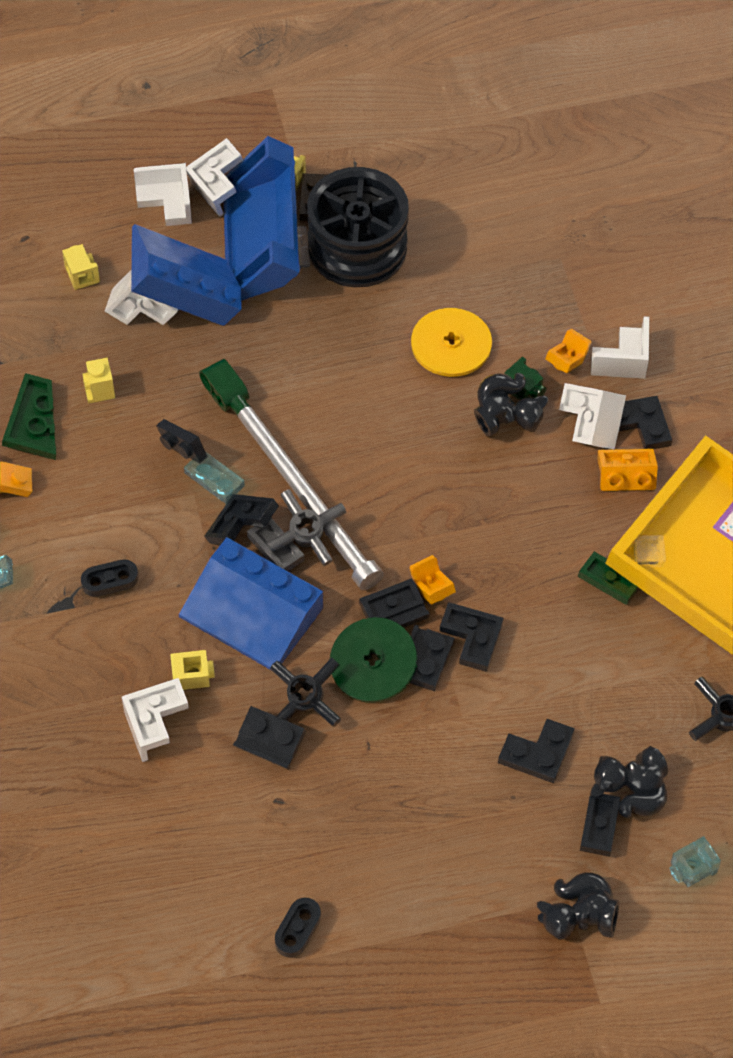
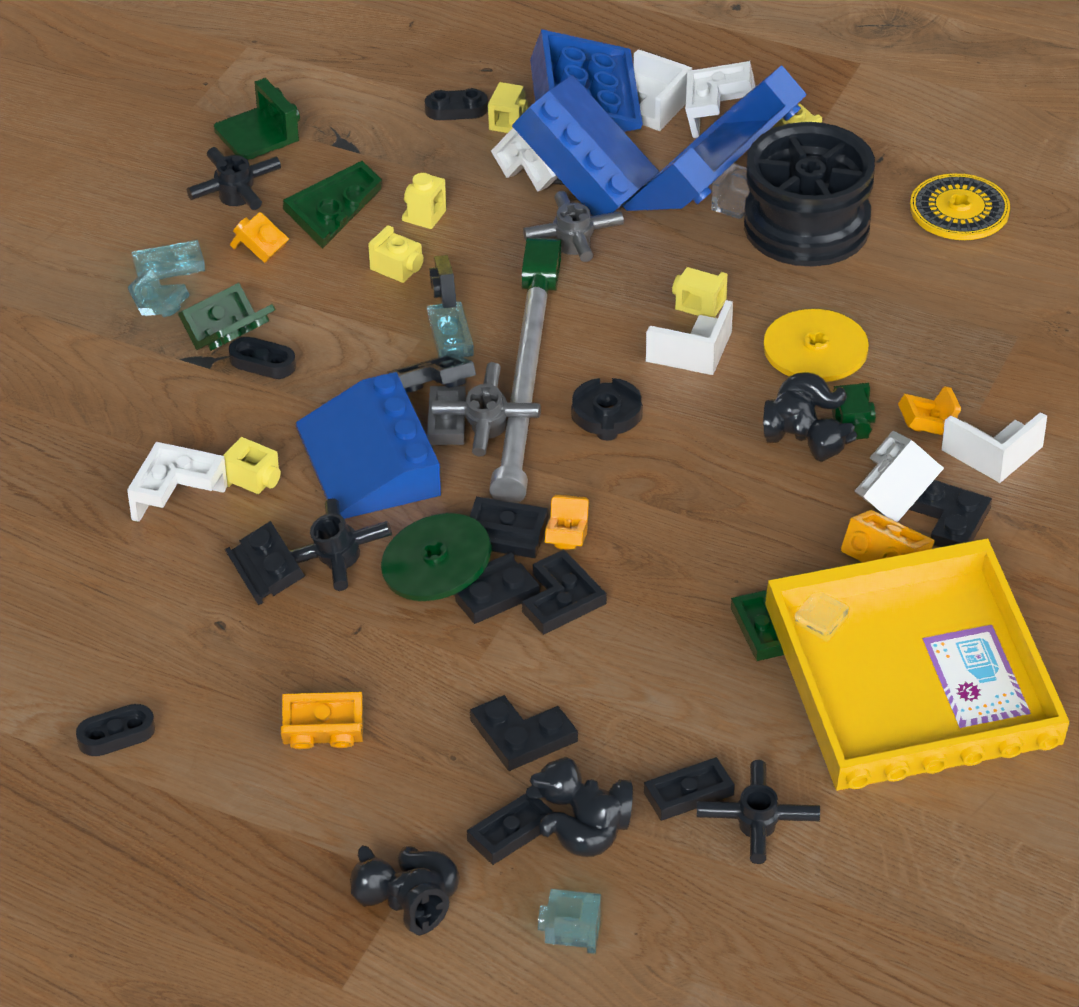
camera: 40 degrees right, 15 degrees down
none -> dark green bracket [177,283,276,351]
none -> light orange bracket [281,692,363,749]
none -> light yellow brick [368,225,424,283]
none -> black plate [424,88,488,120]
none -> flat silver bar [523,191,624,262]
none -> blue slope [530,29,643,132]
none -> black plate [571,378,643,441]
none -> black plate [644,757,735,821]
none -> white panel [646,300,733,375]
none -> light yellow brick [672,267,728,318]
none -> piece [910,173,1010,240]

